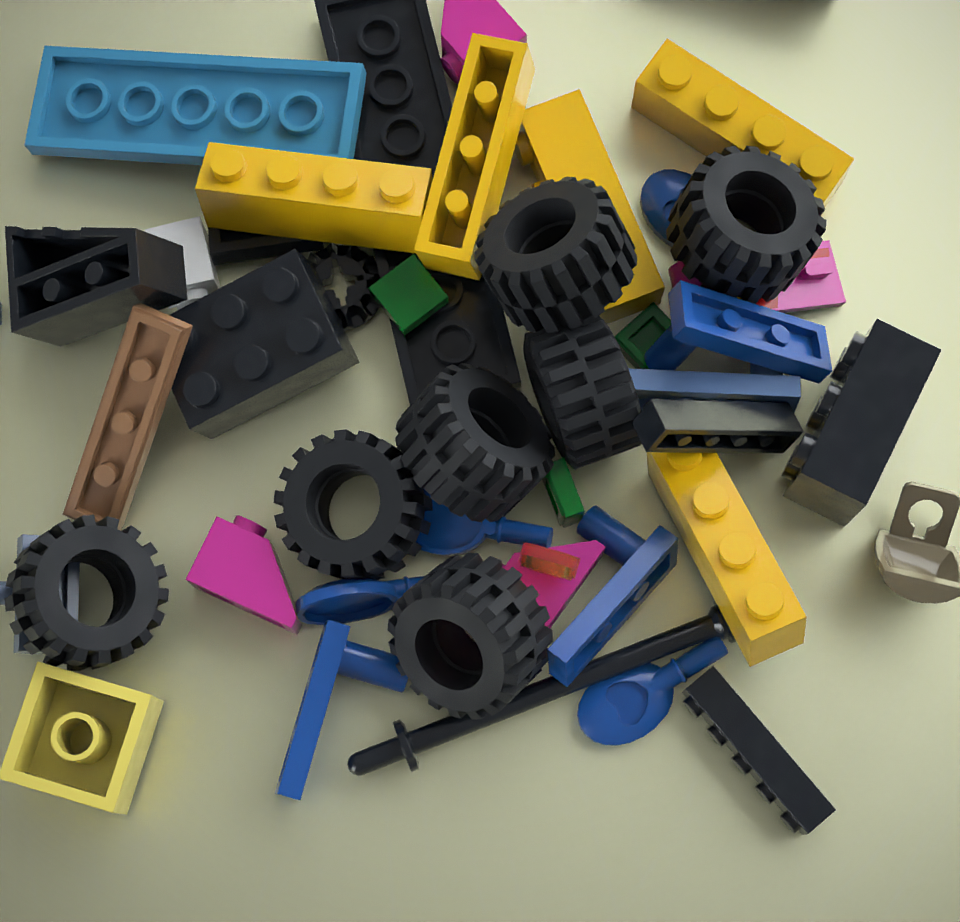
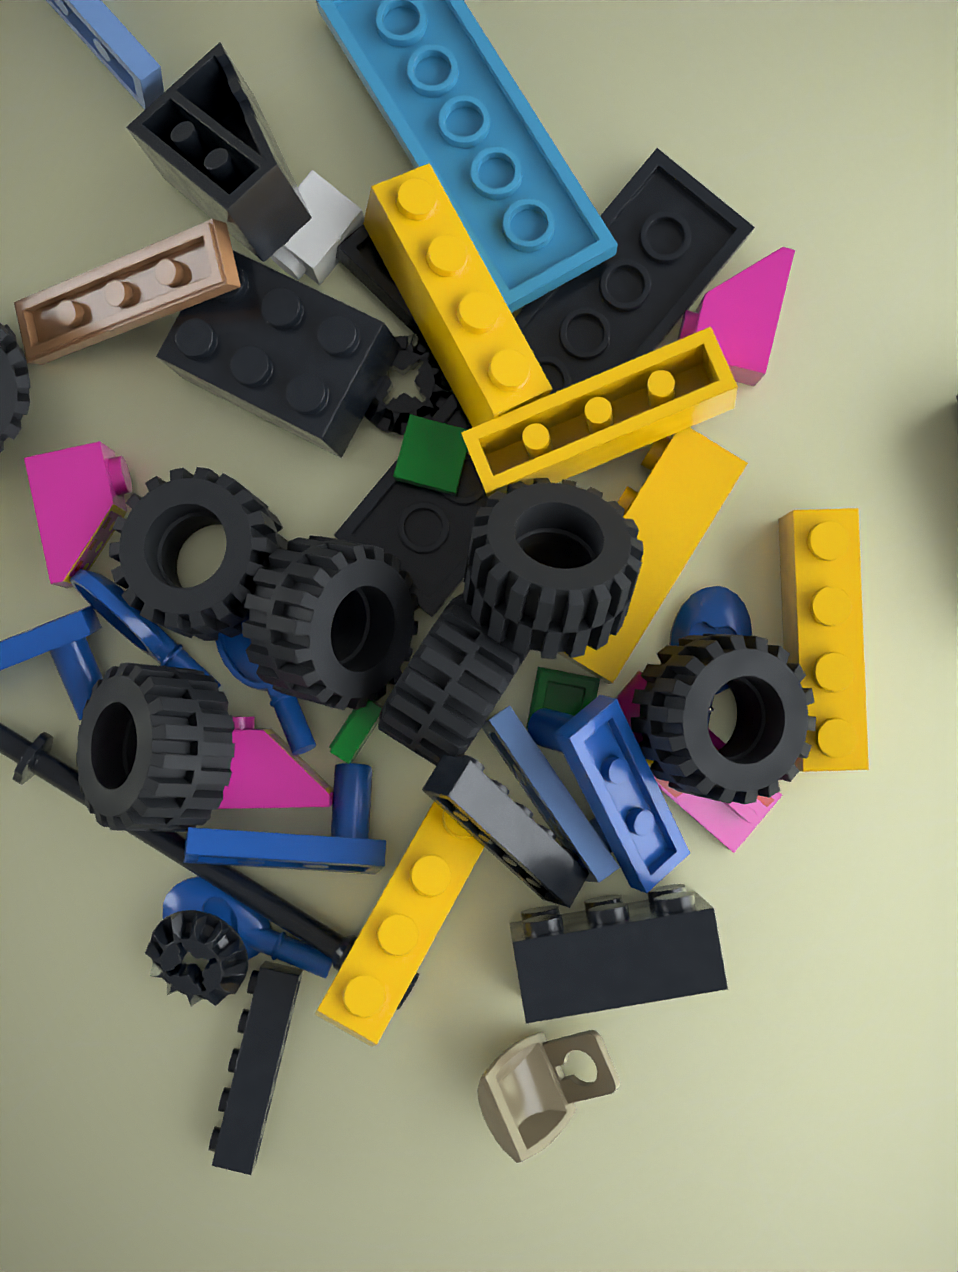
camera: 50 degrees right, 10 degrees up
clear orange tile [518,542,581,581] -> none
none -> black gear [145,910,249,1006]

